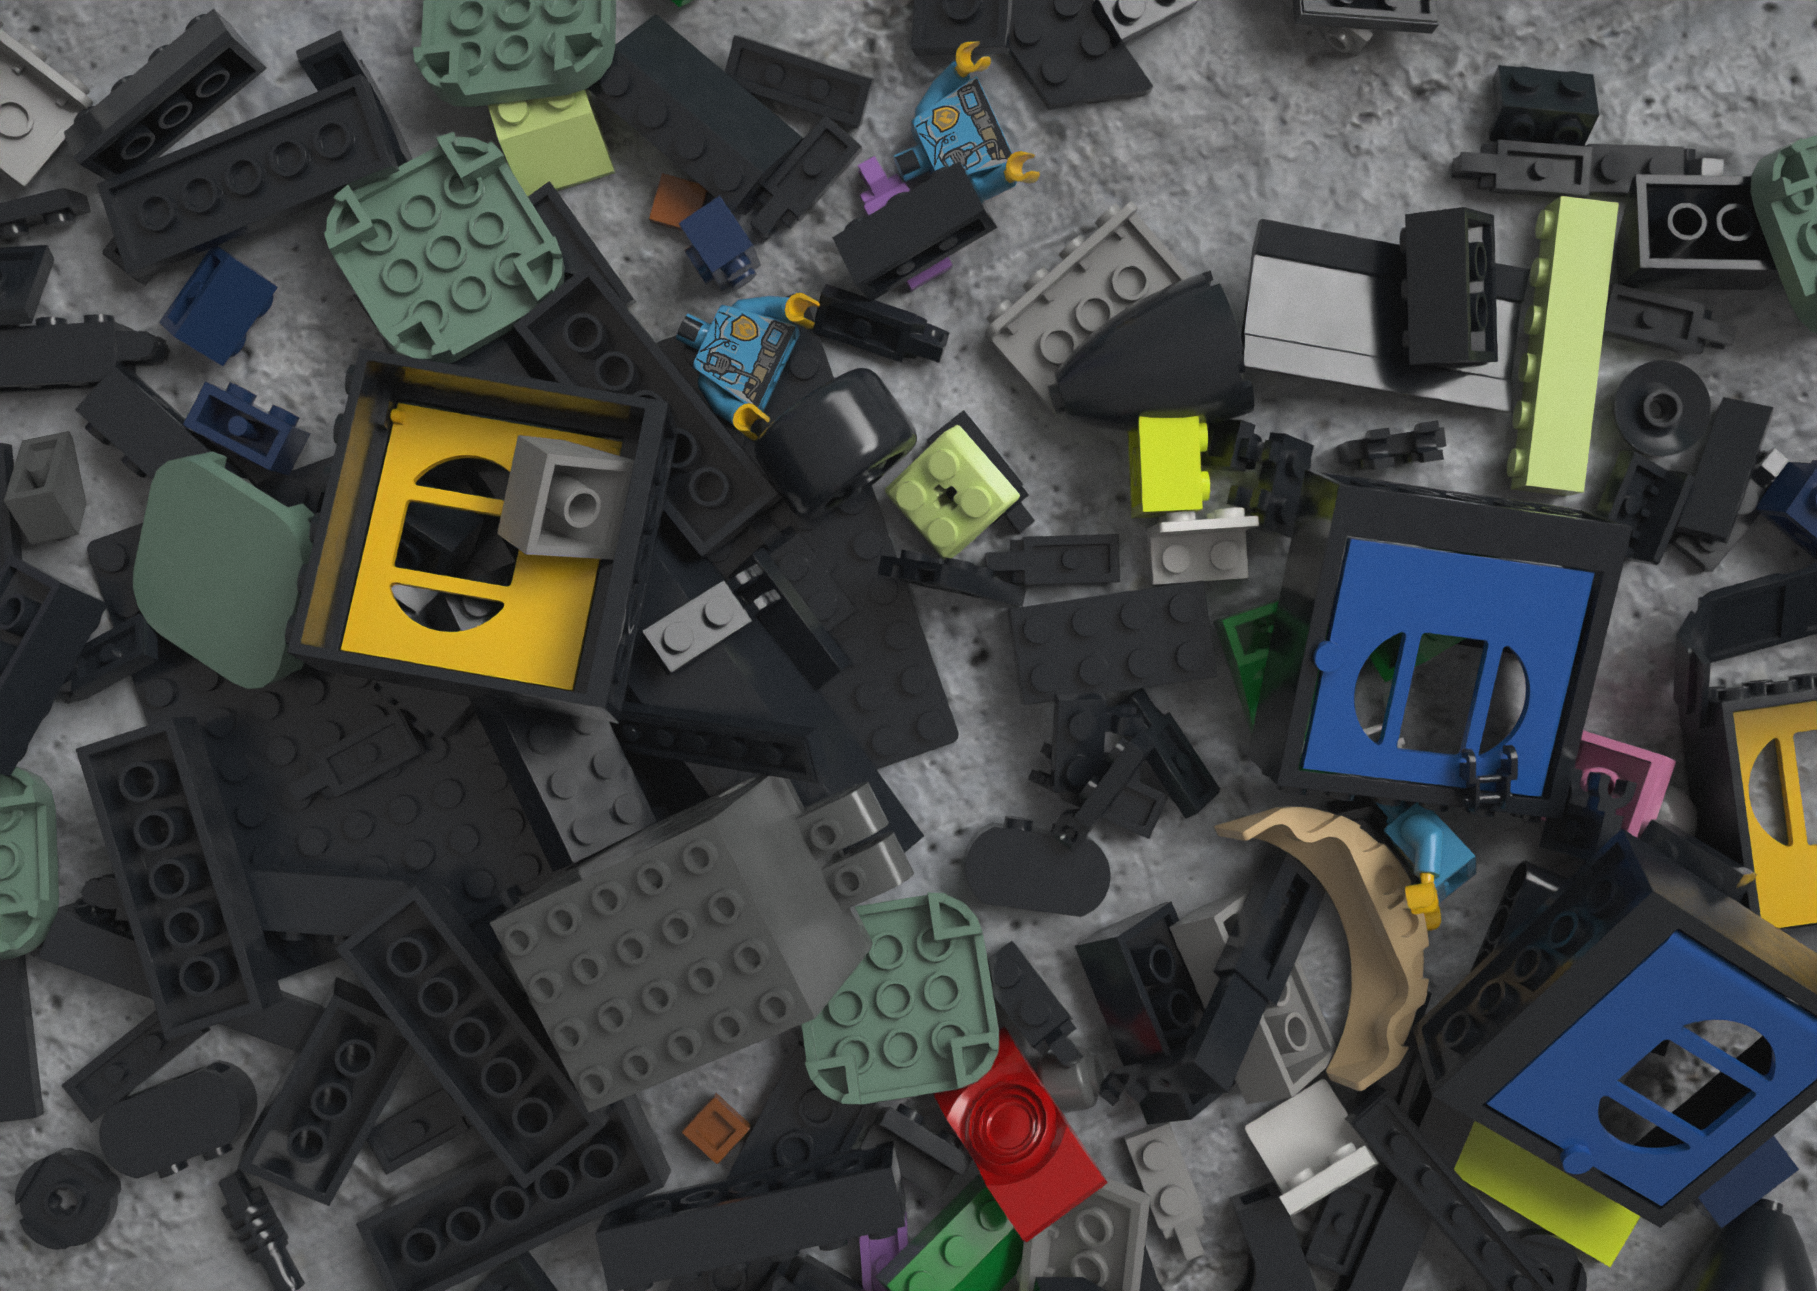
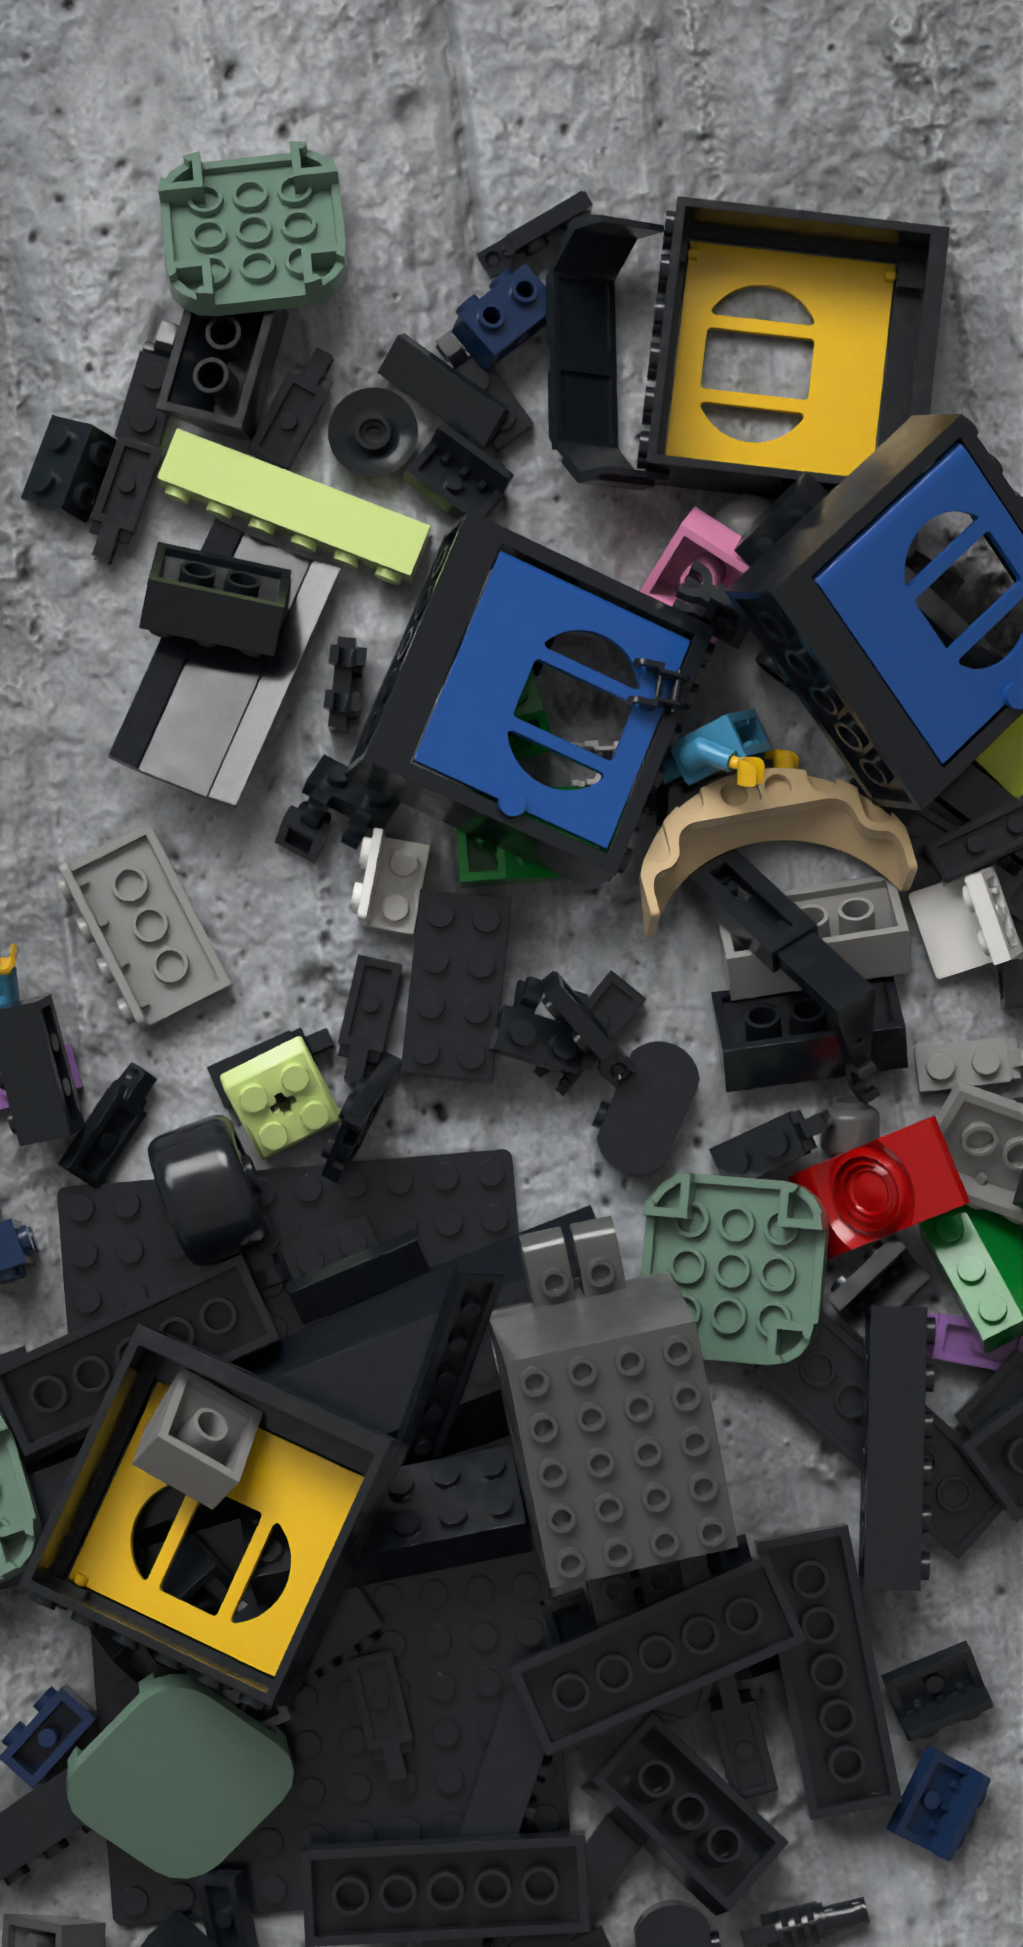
camera: 70 degrees left, 5 degrees down
hinge [640,564,780,676] -> none
torso [676,293,820,441] -> none
dark orange plate [682,1093,751,1164] -> none
black cylinder [1048,270,1255,431] -> none
black hinge [1114,688,1221,819] -> none
neon yellow brick [1127,416,1210,519] -> none

